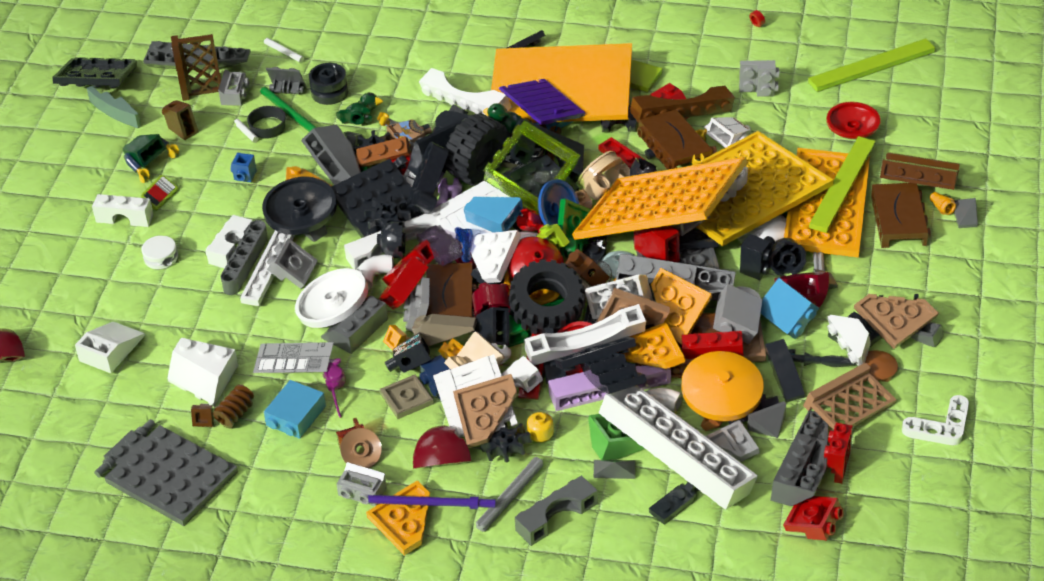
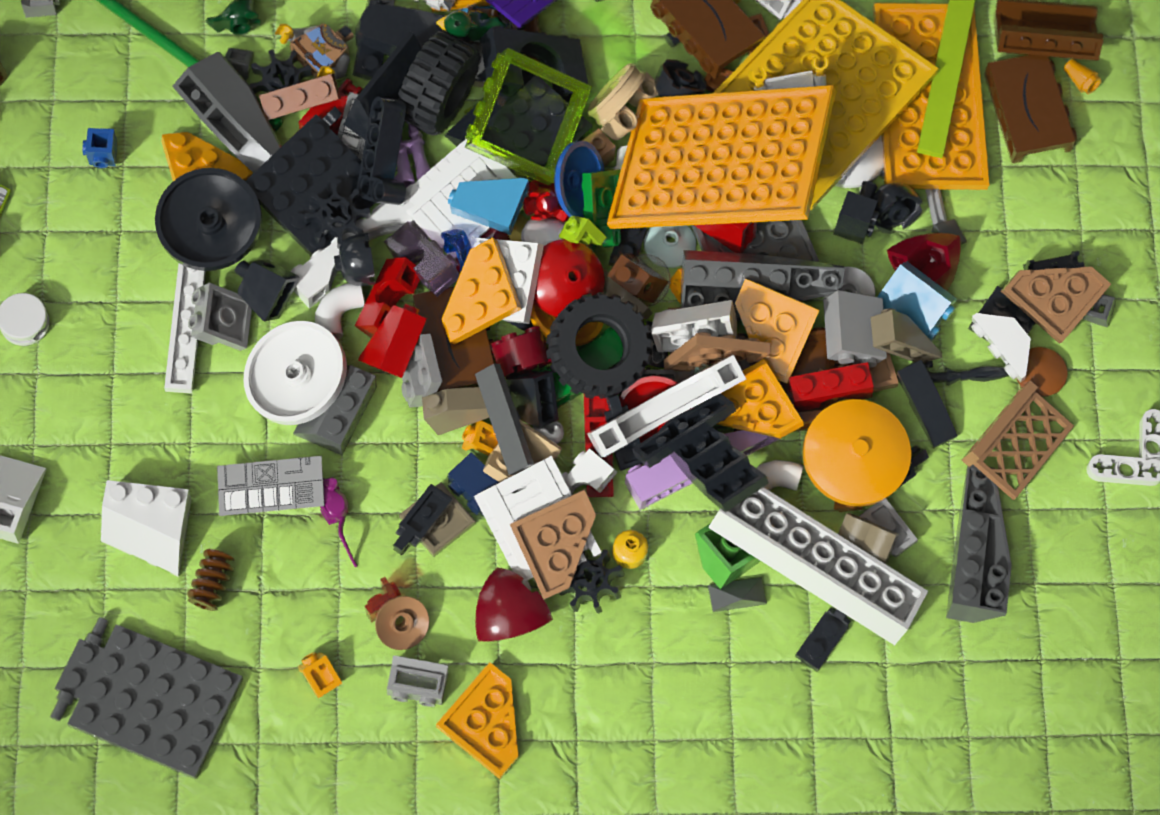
camera: 20 degrees left, 25 degrees up
reddish brown tile [191,403,214,427] -> none
white arch [206,215,253,268] -> none
dark grey beam [220,220,268,295] -> none
white wheel [234,119,258,143] -> none
black tyre [247,106,285,138] -> none
dark azure brick [264,380,326,439] -> none
dark purple bar [368,495,496,509] -> none
light orange tile [383,325,409,350] -> none
black torso [385,332,431,373] -> none
light grey axle [476,457,543,532] -> none
dark grey arch [515,475,598,546] -> none
red plate [598,137,645,169] -> none
dark grey slope [748,401,786,438] -> none
red plate [783,496,844,541] -> none
red plate [824,422,853,484] -> none
dark grey slope [954,198,978,228] -> none
none -> black torso [235,259,300,322]
none -> light orange bracket [298,652,342,698]
none -> black hinge [393,484,453,556]
none -> light orange plate [442,238,522,345]
none -> dark grey tile [475,363,534,475]
none -> dark tan brick [838,513,899,564]
none -> dark tan slope [870,309,942,363]

